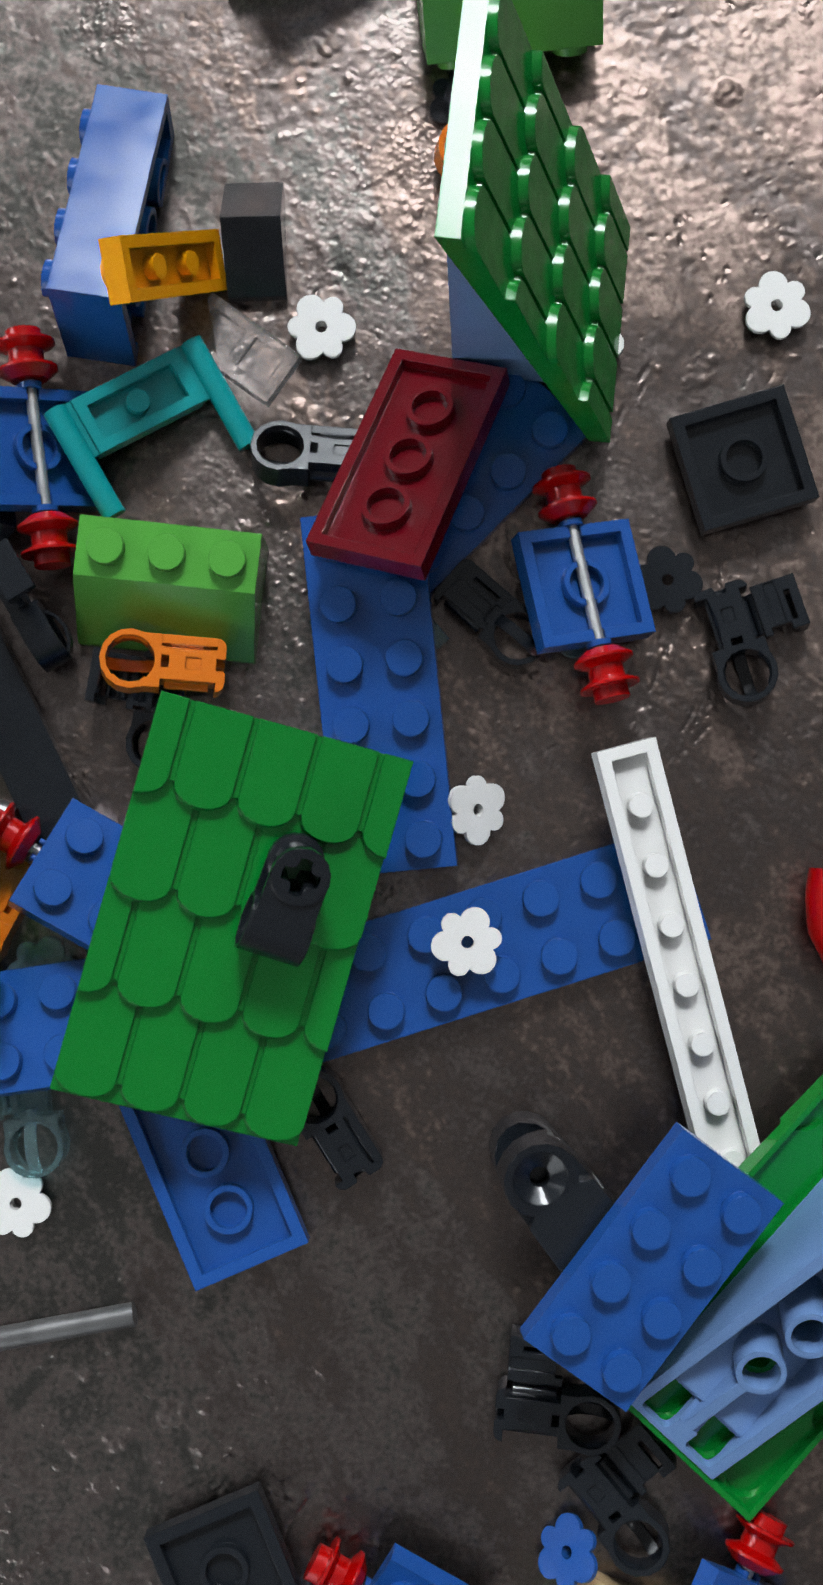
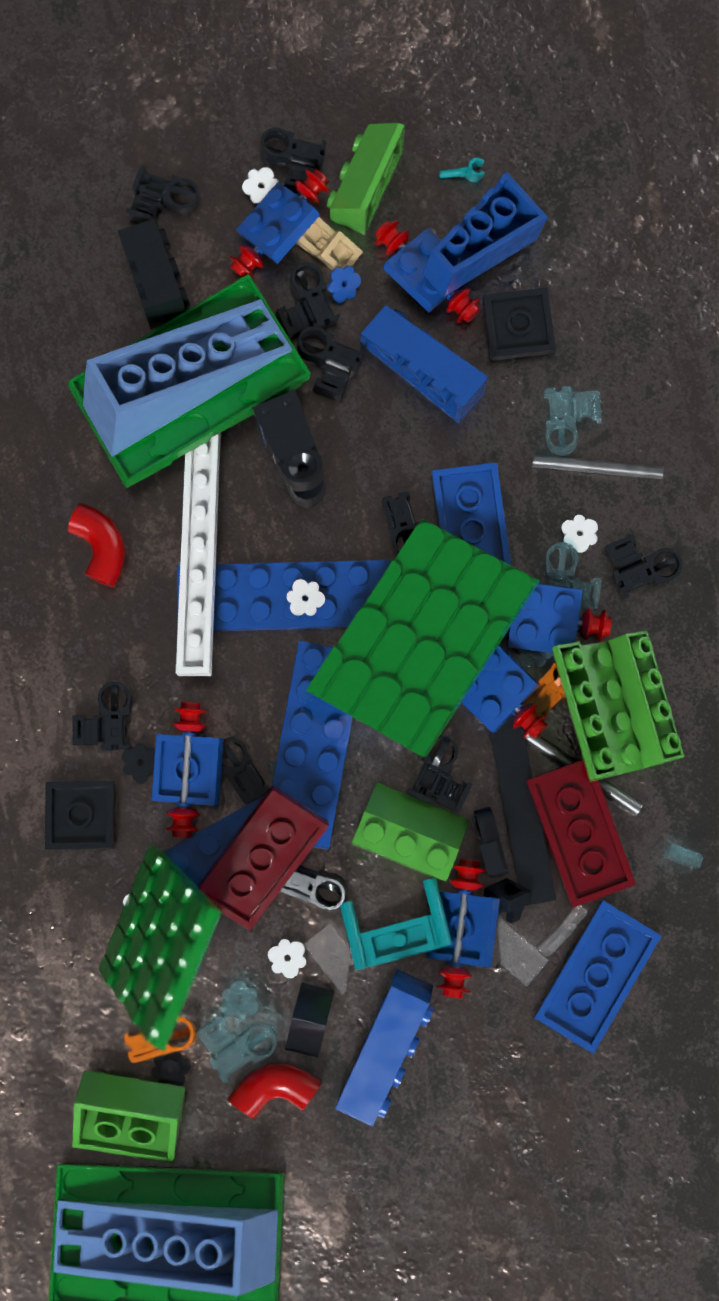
camera: 170 degrees left, 5 degrees down
light orange plate [98,229,227,306] -> none
orange piece [99,628,227,698] -> none
black piece [234,832,331,967] -> none
white plant [448,775,505,845] -> none
blue plate [520,1121,784,1412] -> none
white plant [744,271,811,340] -> none
none -> clear light blue piece [197,1012,277,1083]
none -> clear light blue plant [221,981,259,1021]
none -> red cylinder [227,1063,322,1119]
none -> blue wedge [360,305,488,424]
none -> clear light blue piece [544,386,602,455]

